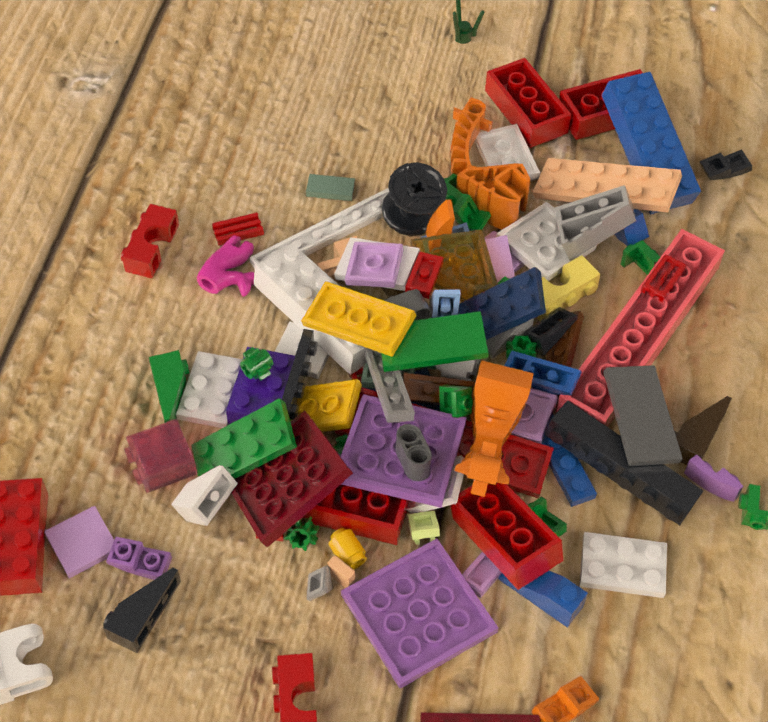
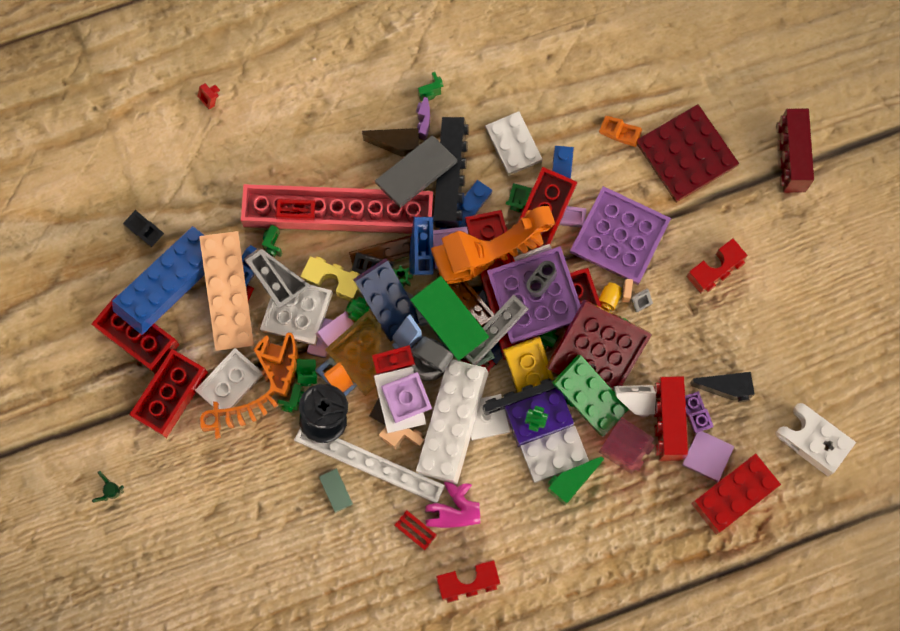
camera: 120 degrees left, 20 degrees up
yellow tile [301,281,416,357] -> none
yellowish green tile [407,511,440,545] -> none
green bracket [439,385,473,418] -> none
none -> red brick [653,376,688,461]

